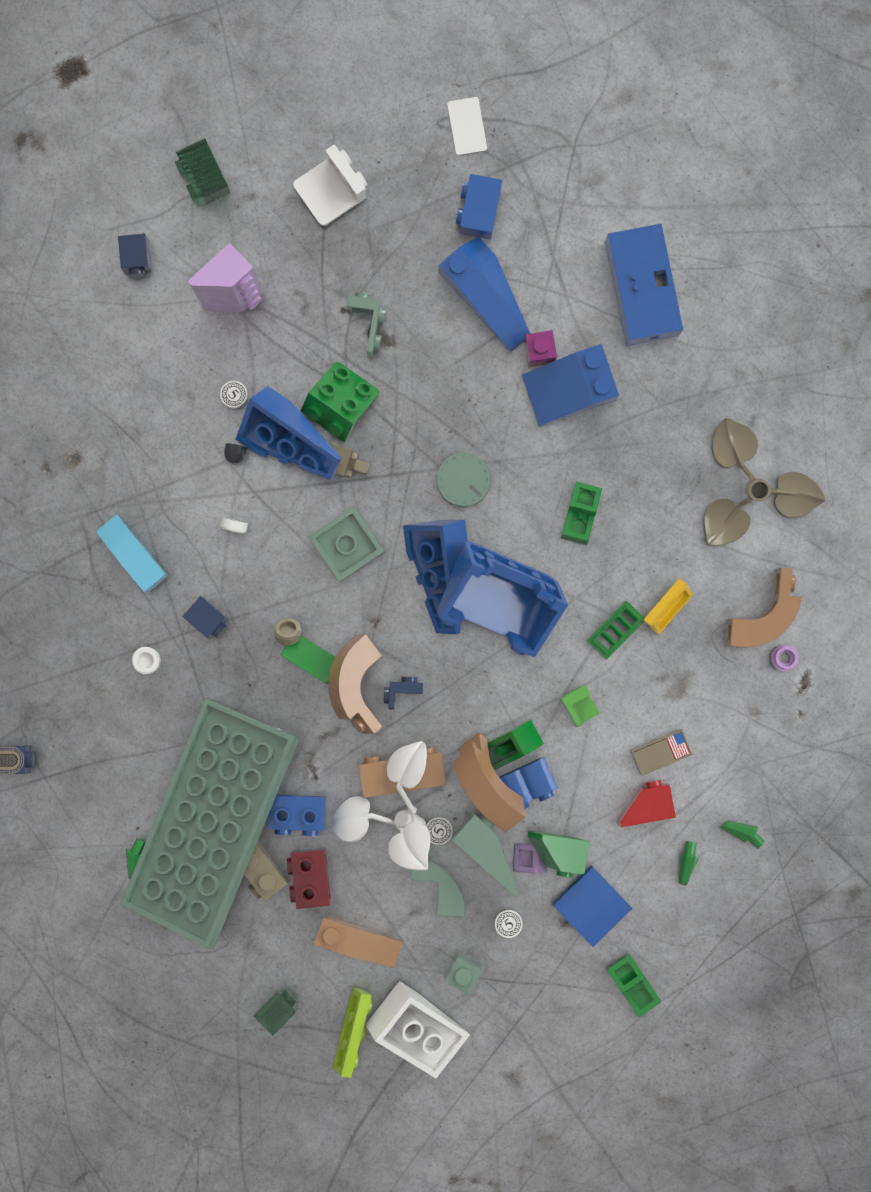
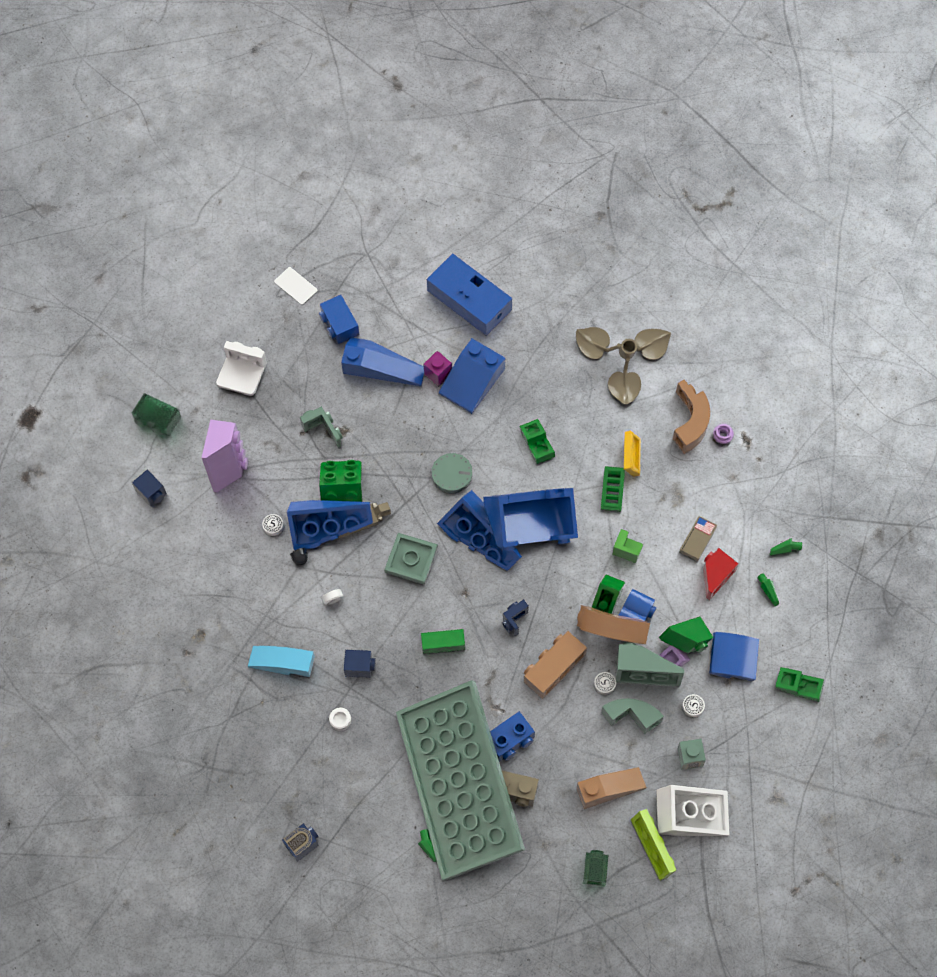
camera: 30 degrees left, 20 degrees down
dark tan tile [274,618,302,646] -> none
dark red brick [287,847,331,909] -> none
arch [328,634,382,734] -> none
white plant [332,741,430,871] -> none

